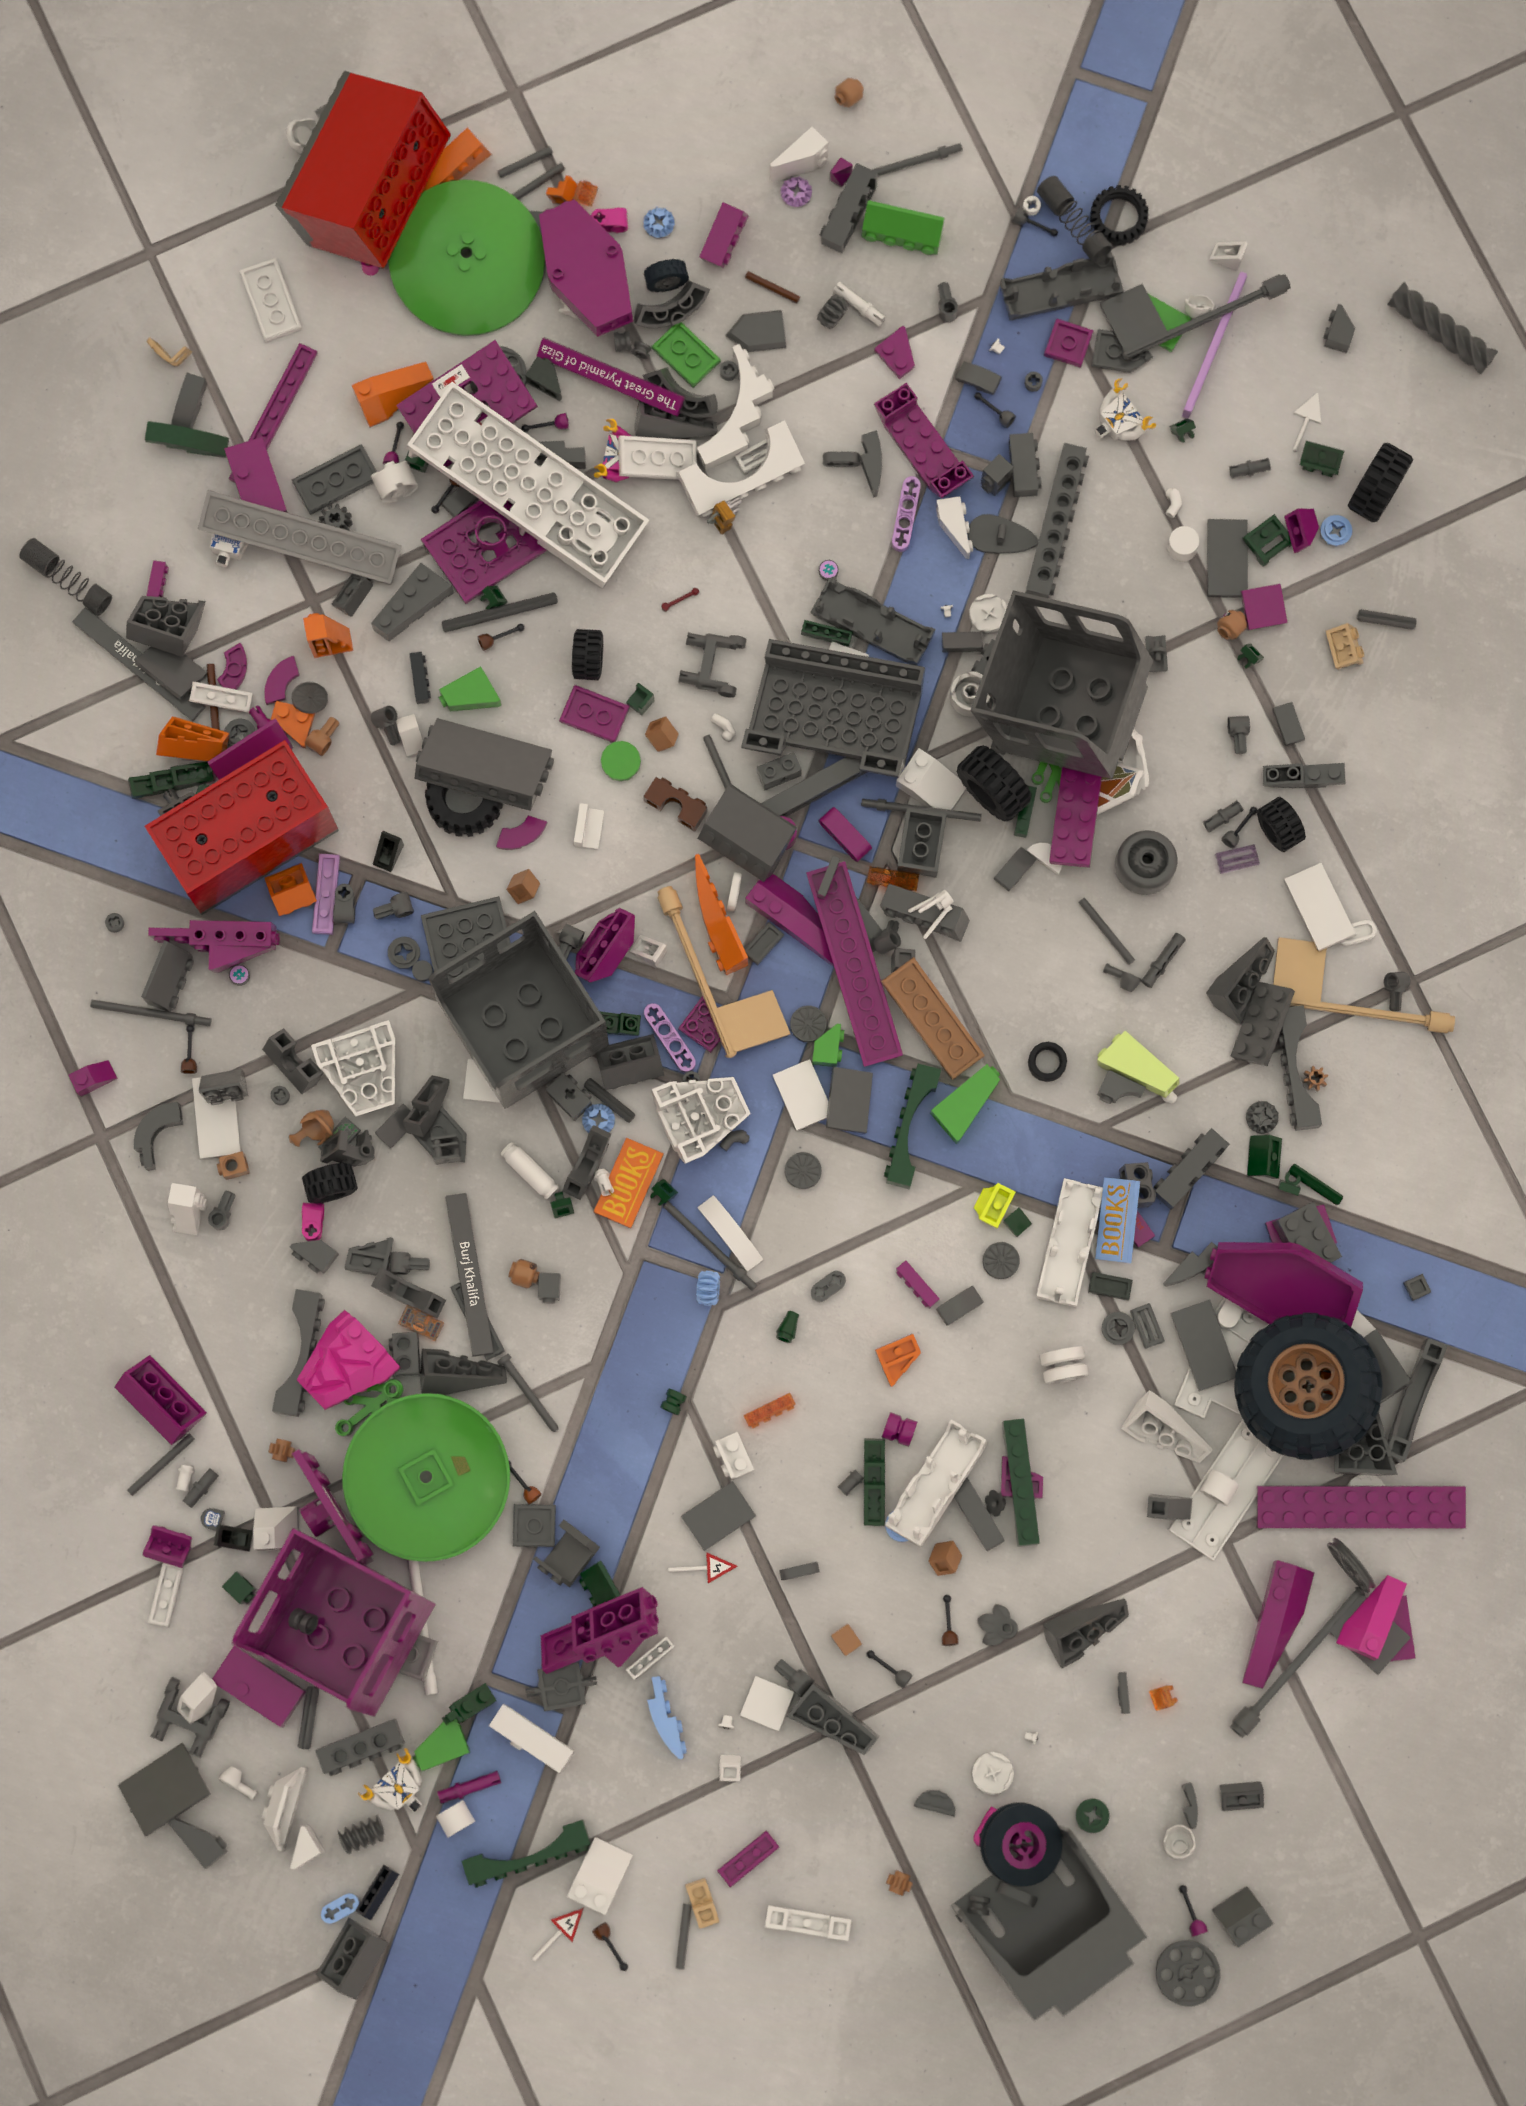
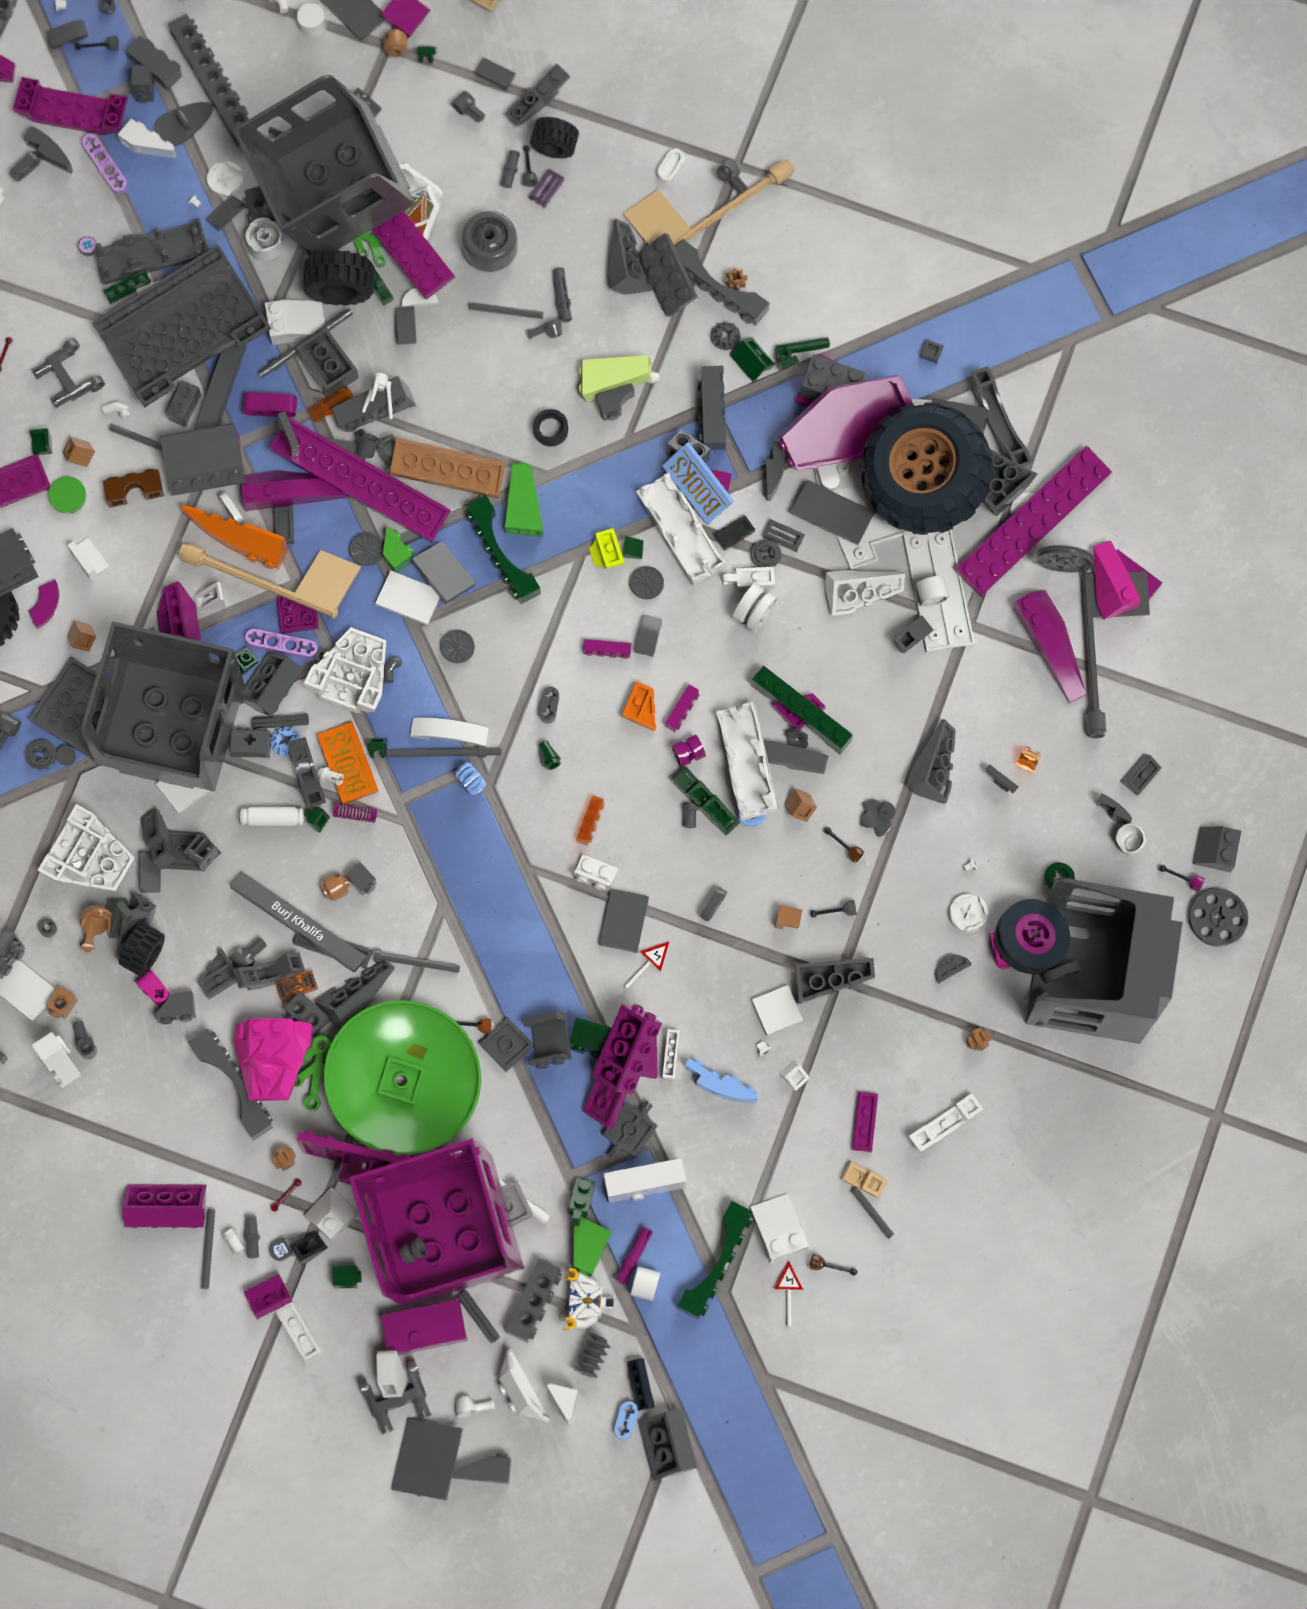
camera: 45 degrees left, 5 degrees down
dark grey arch [262,1028,323,1094] -> none
dark green wheel [660,1388,687,1416] -> none
dark grey axle [774,1659,815,1697] -> none
white tile [1284,863,1356,952] -> none
none -> dark red hinge [270,1179,302,1212]
none -> magenta piece [333,803,377,823]
none -> magenta piece [665,684,700,732]
none -> white plate [723,567,775,589]

